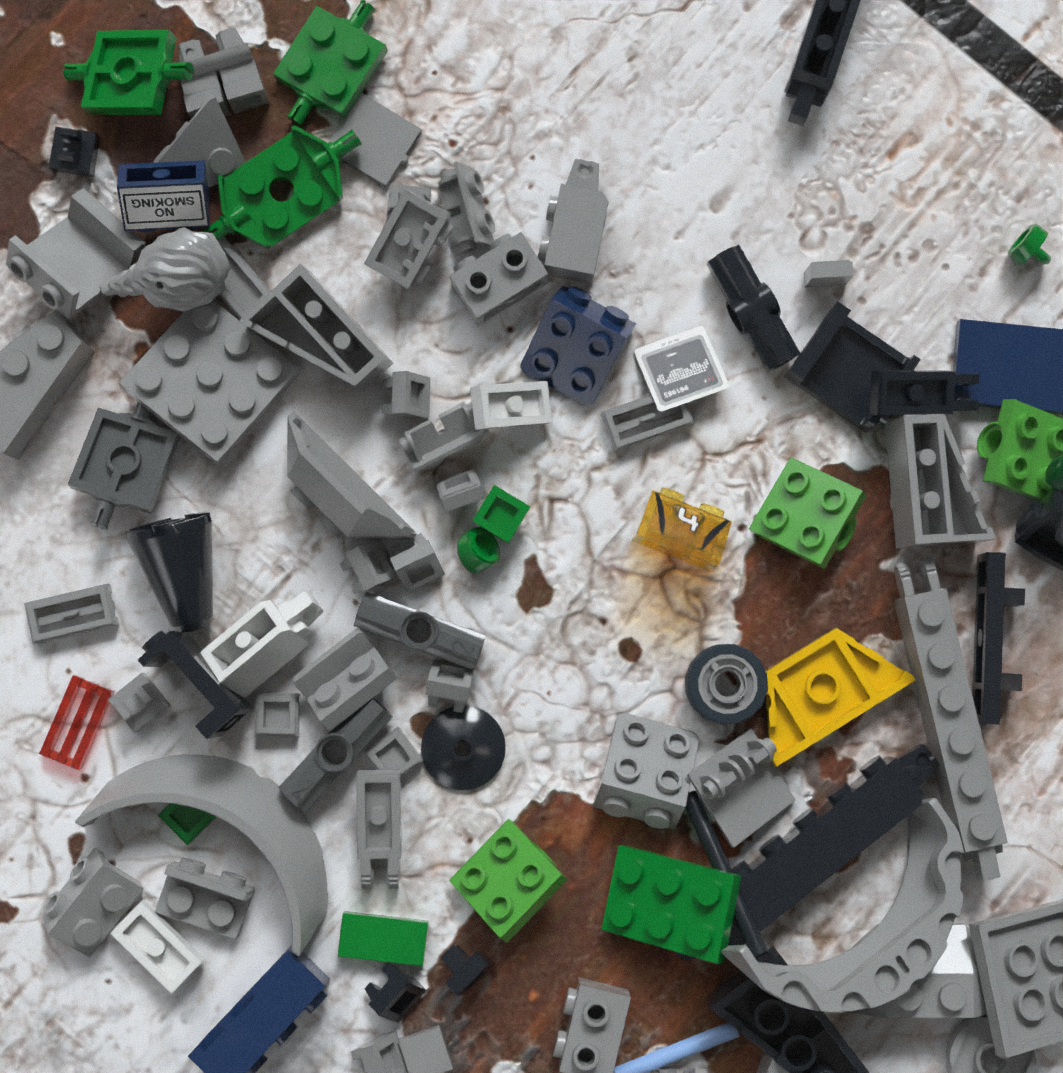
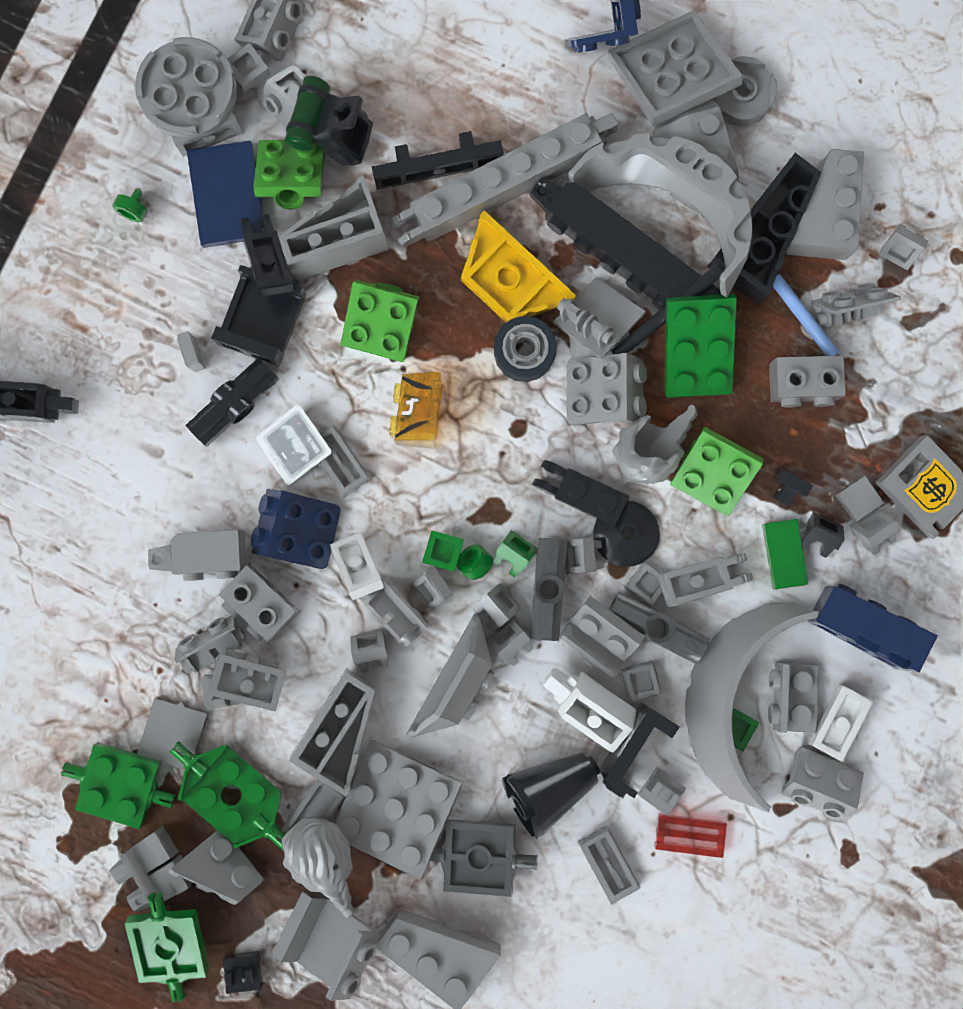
camera: 105 degrees left, 0 degrees up
brick [117,160,211,233] -> none
none -> green tile [493,530,537,577]
none -> black hinge [532,460,629,527]
none -> light grey hair [612,405,698,484]

